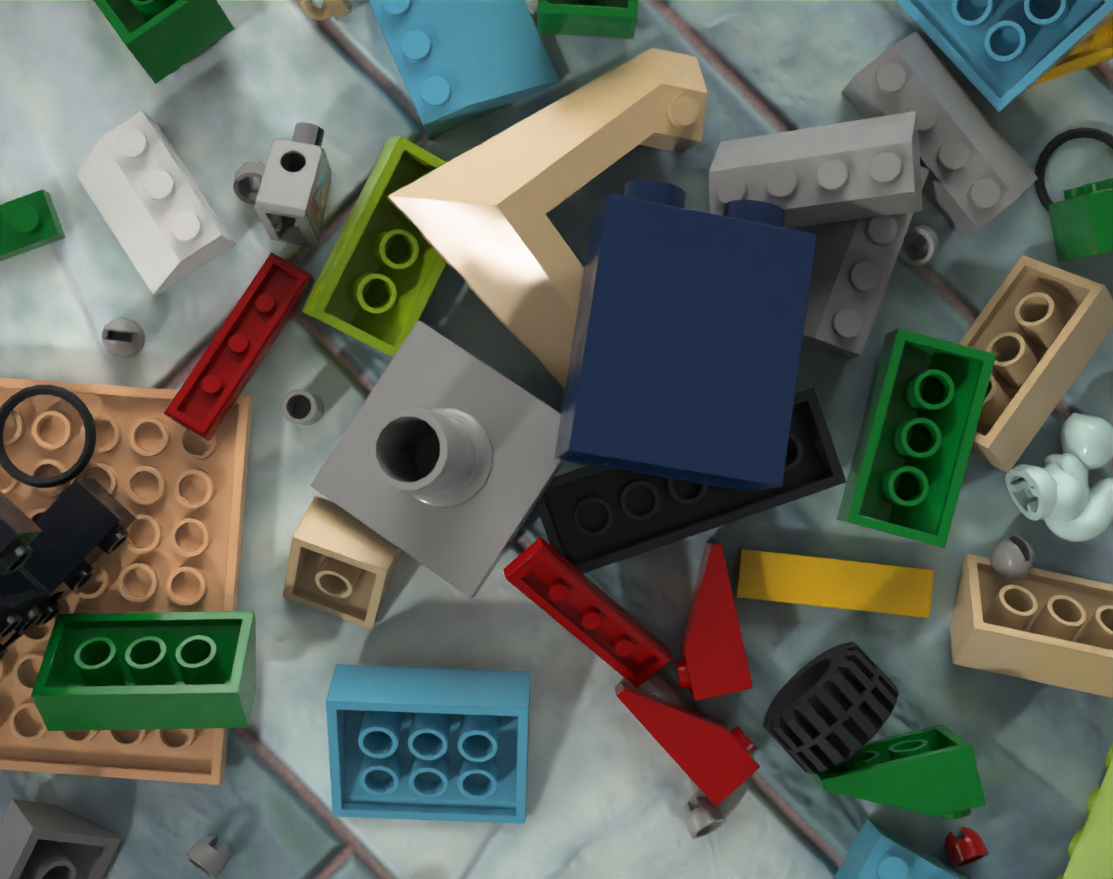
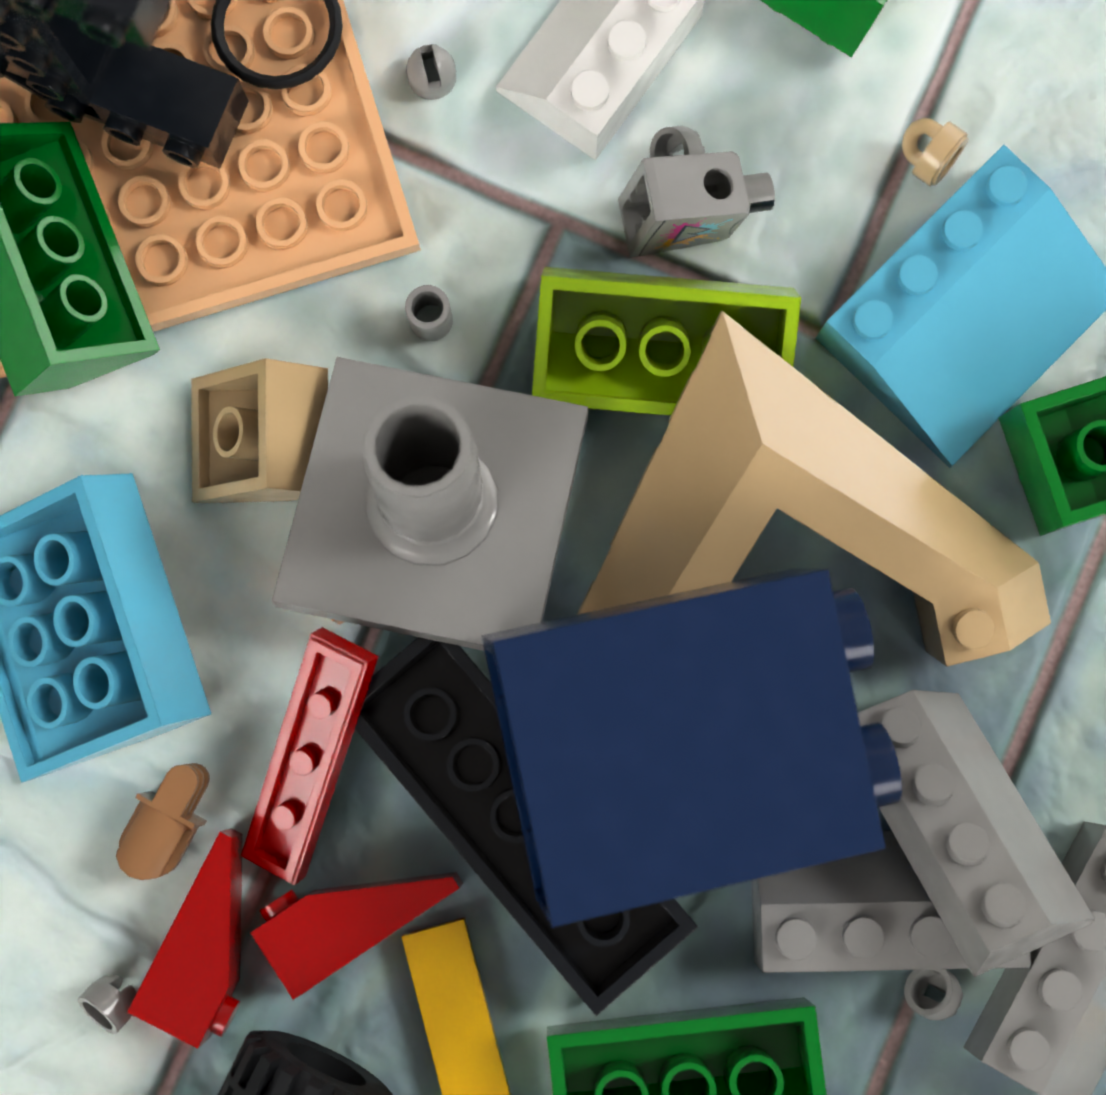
camera: 70 degrees right, 5 degrees down
red tile [164,252,314,441] -> none
none -> medium nougat arm [116,763,210,880]

